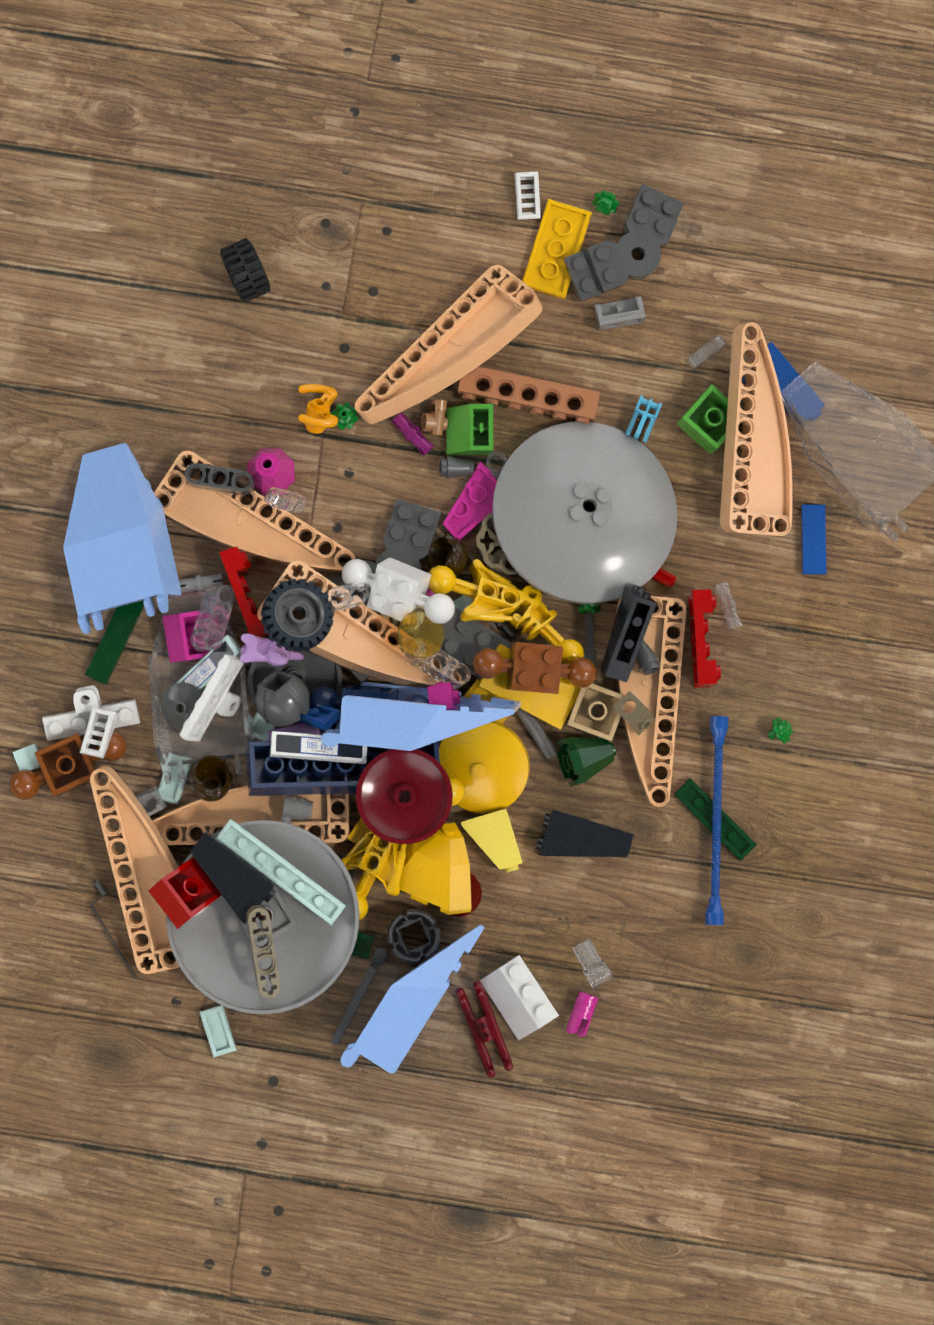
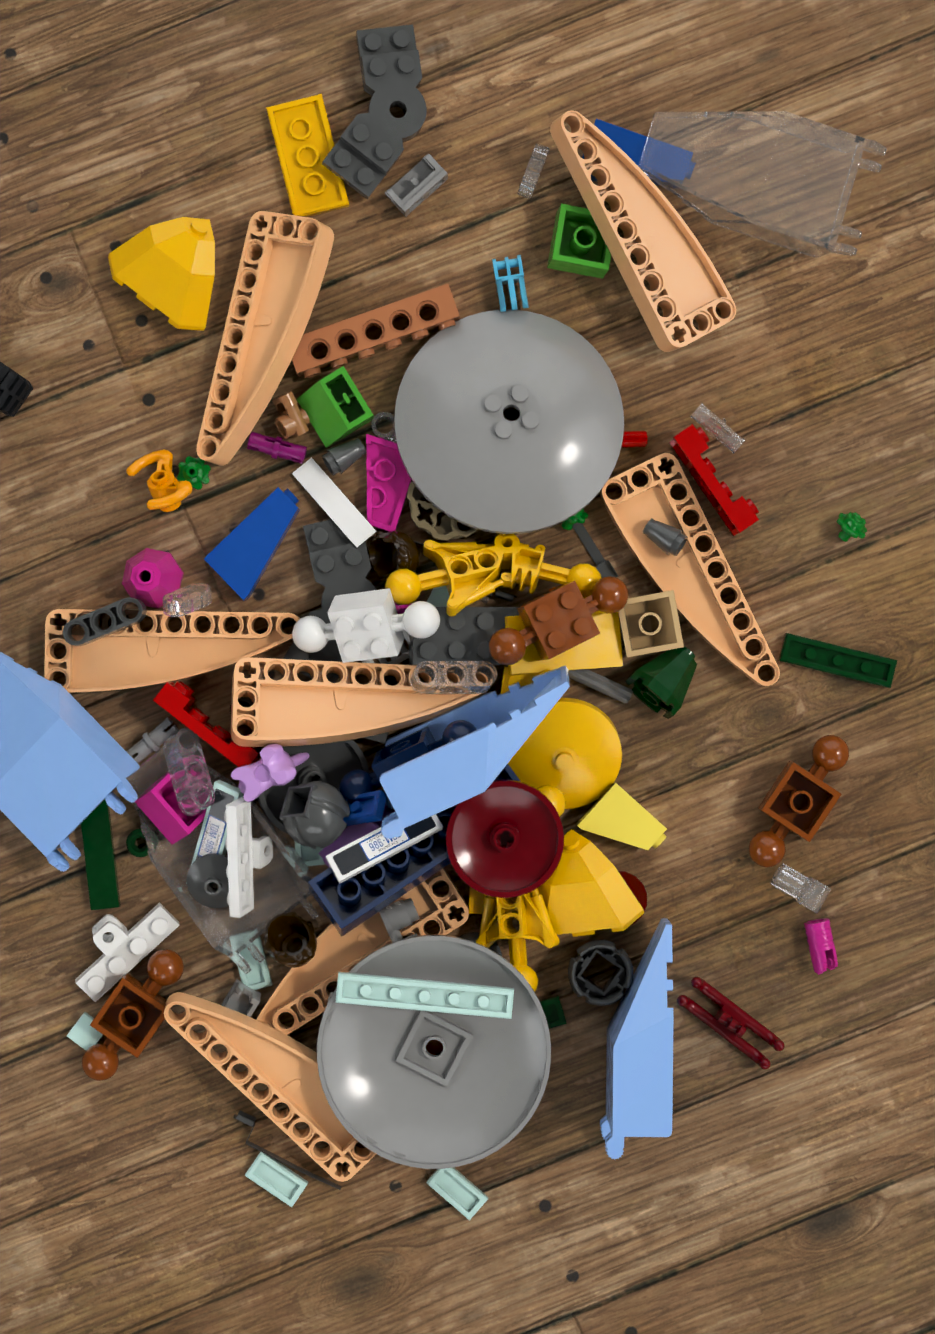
camera: 30 degrees left, 5 degrees up
white slope [80,707,118,759] -> none
red slope [148,857,222,929] -> none
black slope [190,832,277,924] -> none
dark tan beam [246,905,280,999] -> none
wheel [261,579,334,652] -> none
clear beam [327,582,370,611] -> none
dark grey piece [330,947,389,1045] -> none
clear yellow dish [398,610,445,658] -> none
dark pink brick [427,682,461,710] -> none
white slope [479,954,559,1040] -> none
white slope [514,172,541,220] -> none
black slope [535,809,634,857] -> none
green plant [592,190,619,215] -> none
black slope [601,585,657,683] -> none
dark tan bracket [613,691,656,736] -> none
blue hose [705,716,729,925] -> none
blue tile [801,505,827,575] -> none
none -> yellow brick [108,217,215,331]
none -> dark green plate [126,828,155,857]
none -> blue slope [204,487,300,601]
none -> light aqua tile [245,1151,308,1207]
none -> white sticker [292,457,377,548]
none -> dark orange brick [749,735,849,867]

